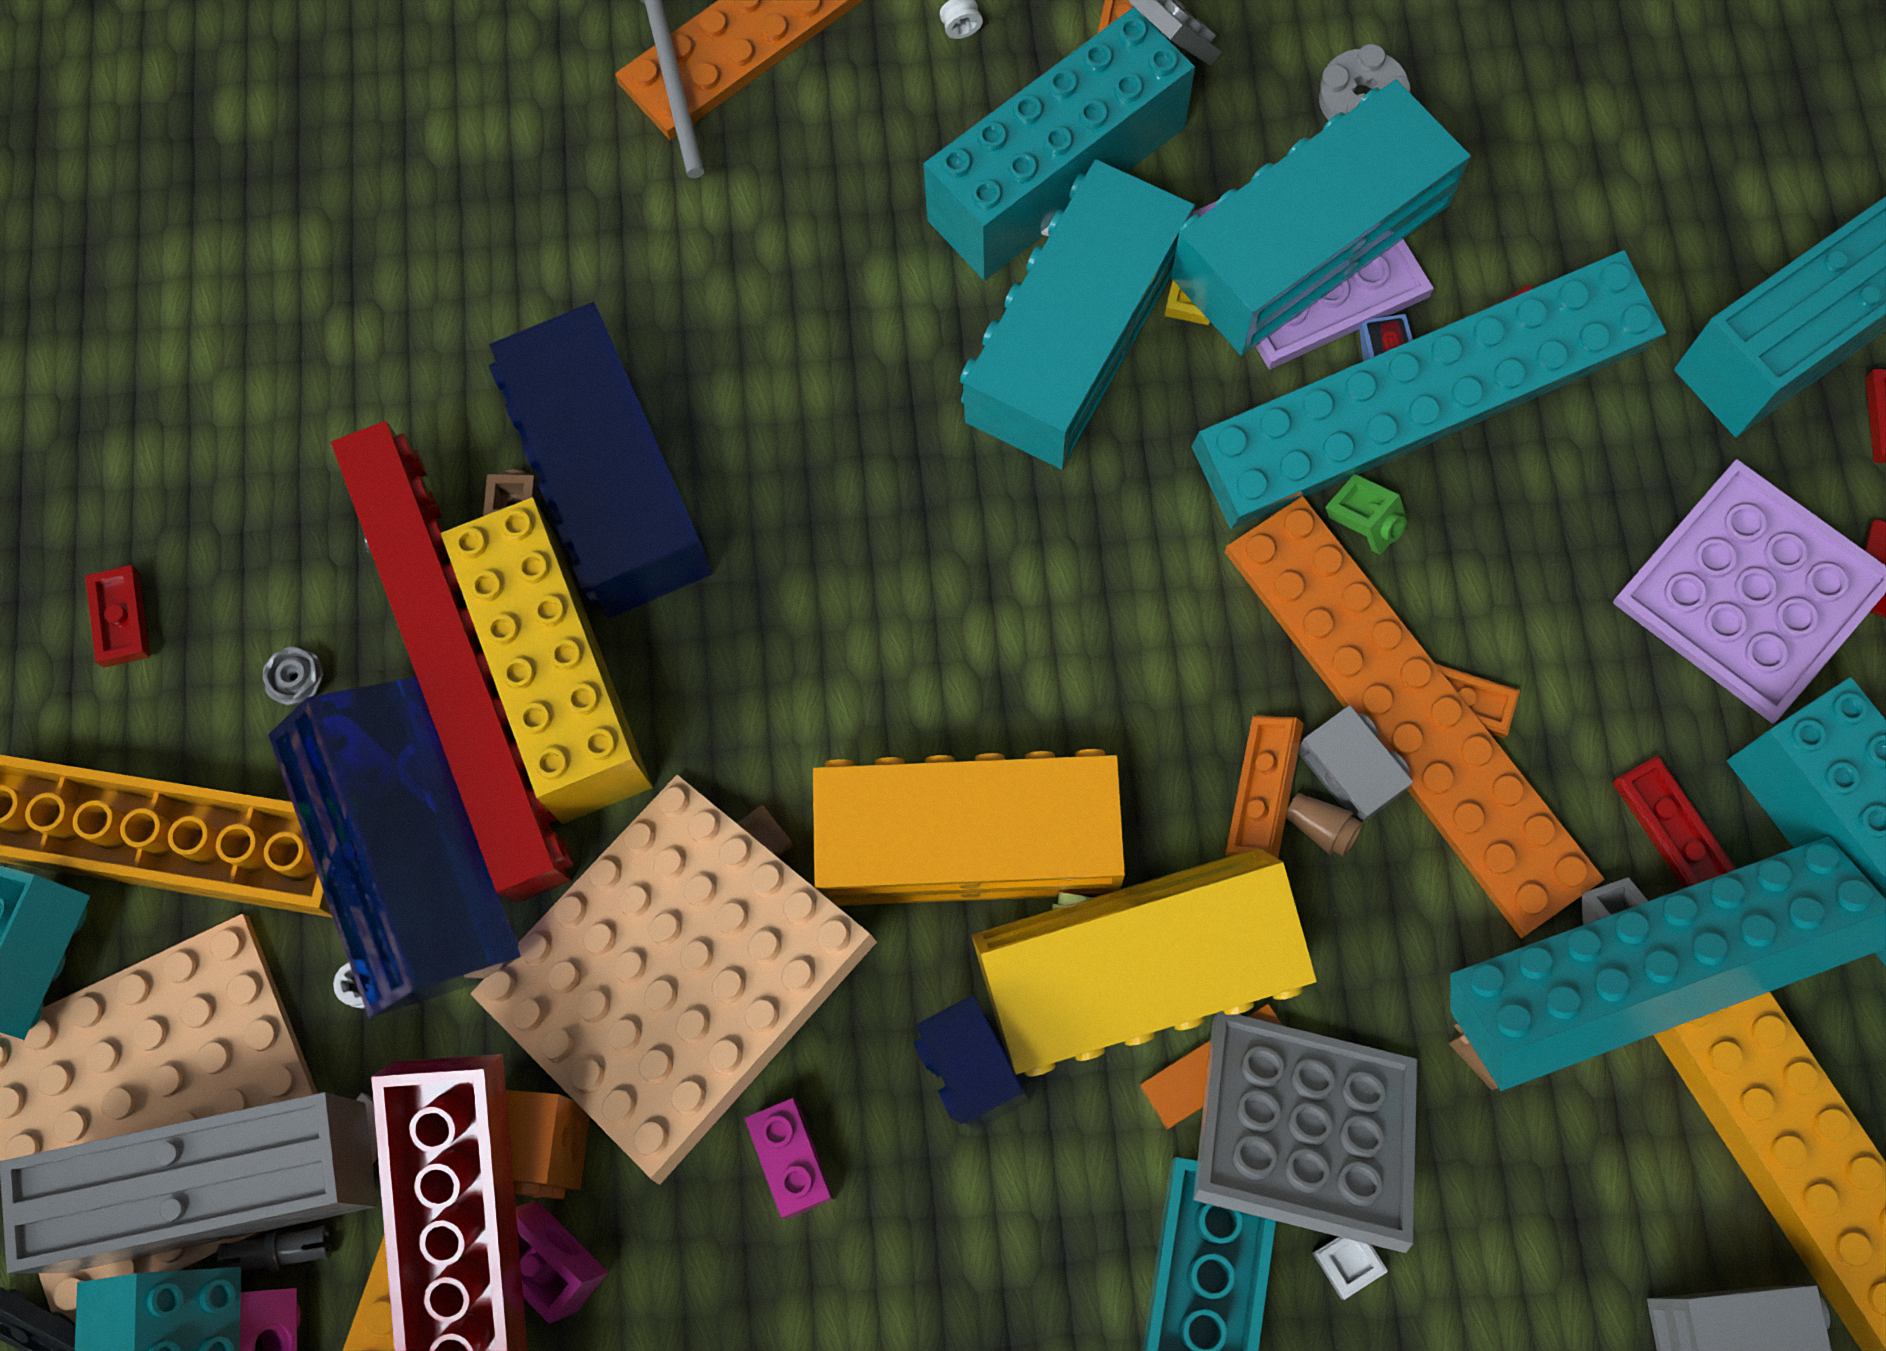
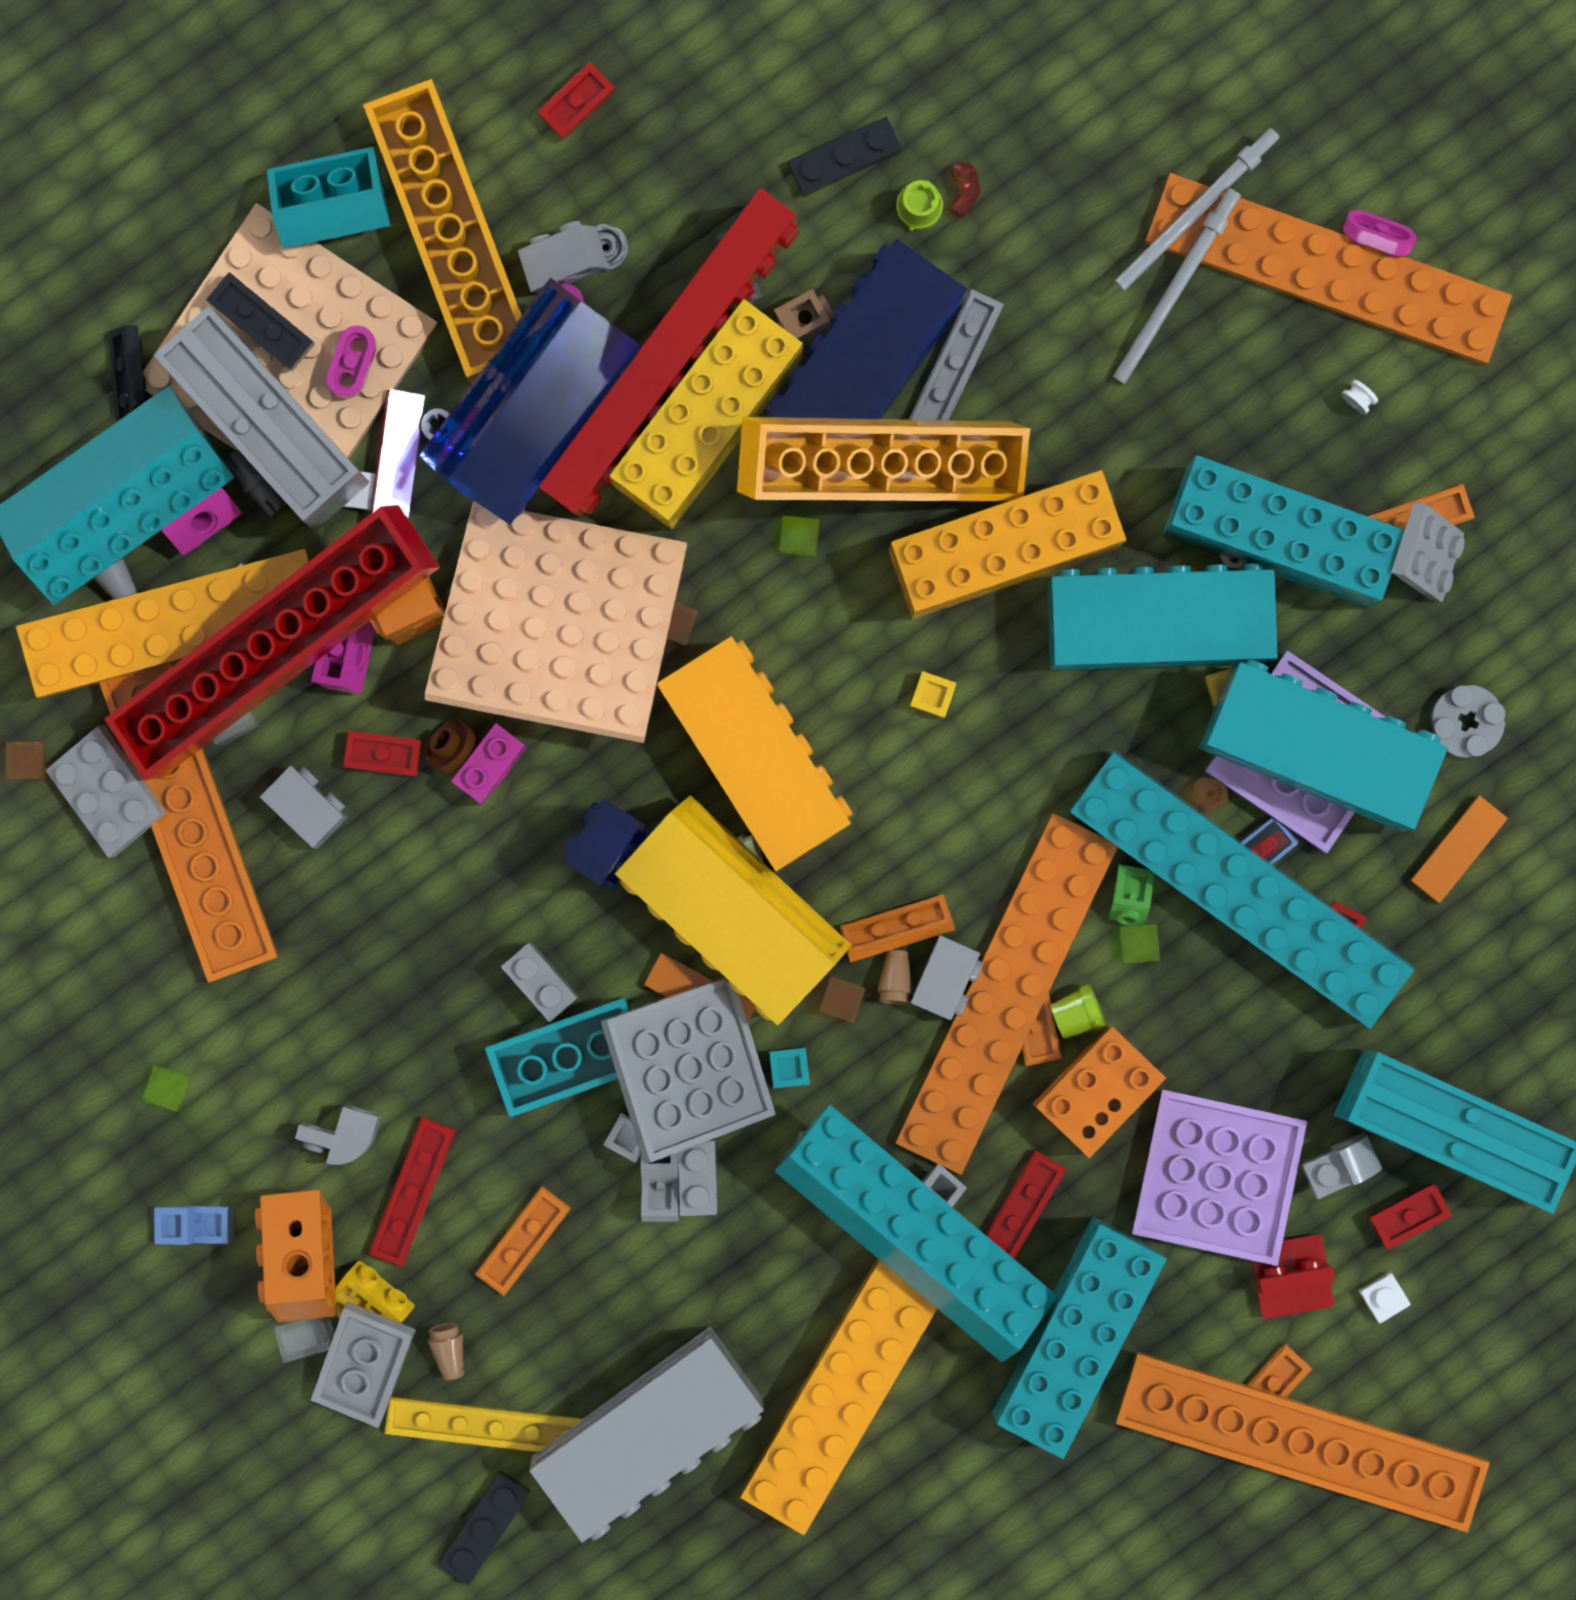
camera: 55 degrees right, 15 degrees up
none -> black plate [206,272,315,371]
none -> dark pink plate [327,325,377,399]
none -> red plate [343,731,422,777]
none -> tile [370,389,425,518]
none -> reddish brown plate [426,720,476,773]
none -> light grey brick [501,942,579,1022]
none -> light grey brick [518,221,608,293]
none -> light grey brick [641,1152,679,1222]
none -> light grey brick [678,1138,718,1216]
none -> light orange brick [737,417,1030,501]
none -> teal plate [769,1047,810,1088]
none -> clear neon green plate [779,516,820,557]
none -> black plate [788,116,902,197]
none -> clear orange plate [819,976,866,1023]
none -> light orange brick [889,470,1126,620]
none -> lime piece [896,180,943,231]
none -> light grey tile [909,289,1004,502]
none -> yellow plate [910,671,957,718]
none -> clear red arm [949,162,981,218]
none -> orange piece [1032,1025,1166,1159]
none -> lime piece [1050,984,1107,1039]
none -> light grey bar [1113,188,1241,384]
none -> clear neon green plate [1119,924,1160,963]
none -> clear orange plate [1192,777,1228,812]
none -> light grey brick [1301,1133,1382,1199]
none -> orange tile [1409,795,1508,904]

